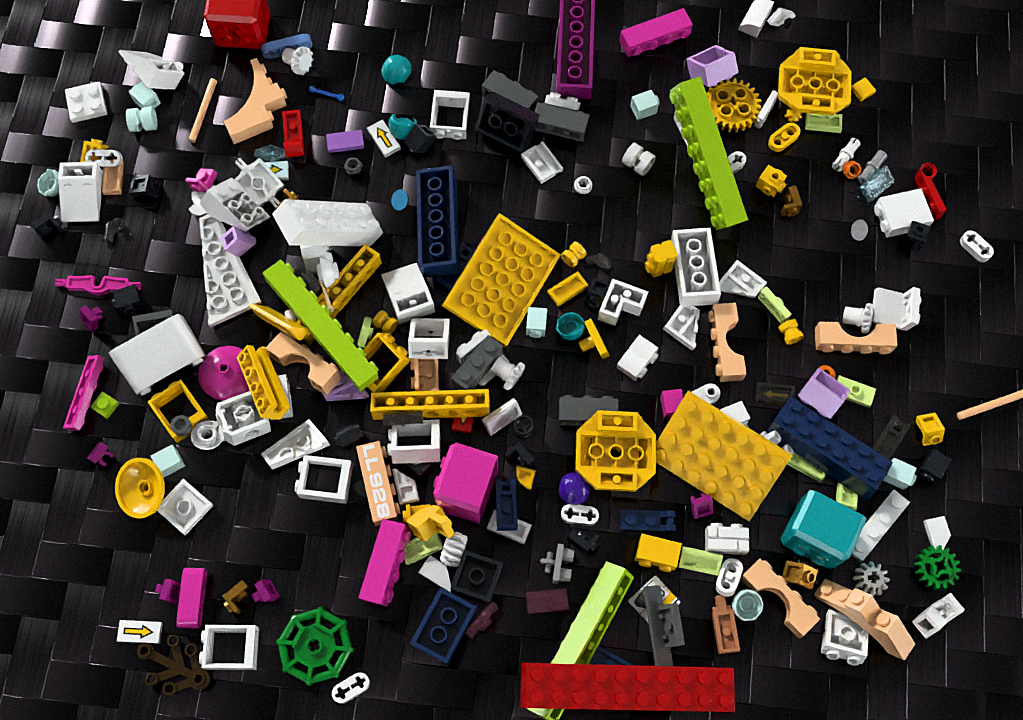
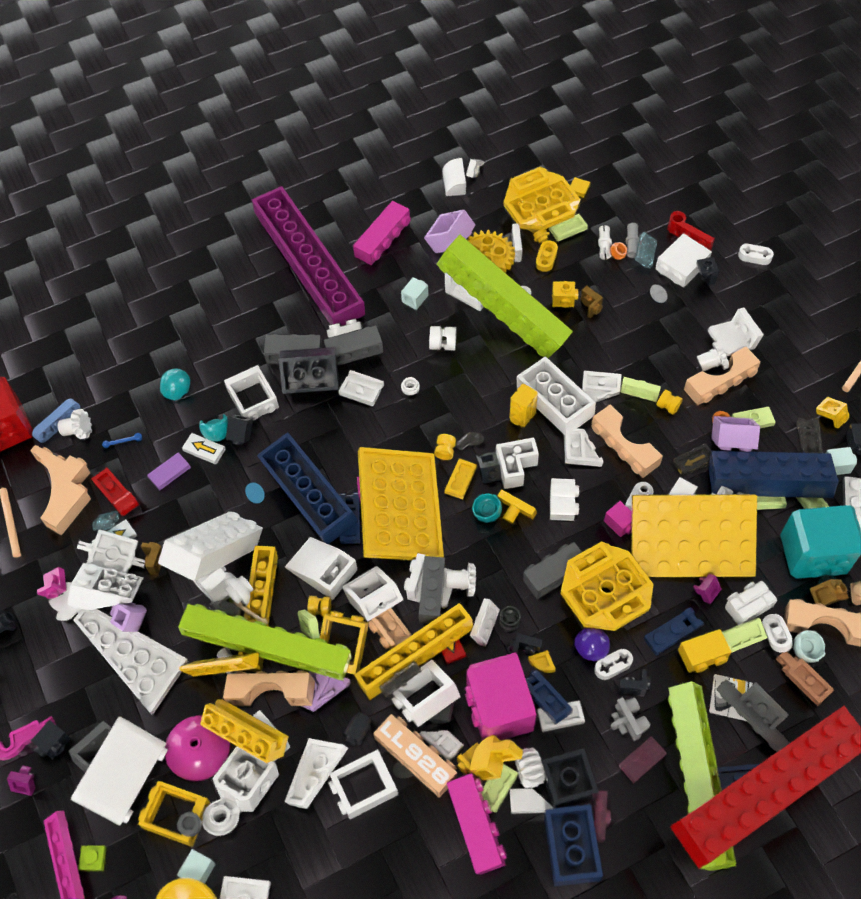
camera: 30 degrees left, 10 degrees down
dark grey plate [344,157,362,175] -> none
light aqua brick [526,307,547,338] -> none

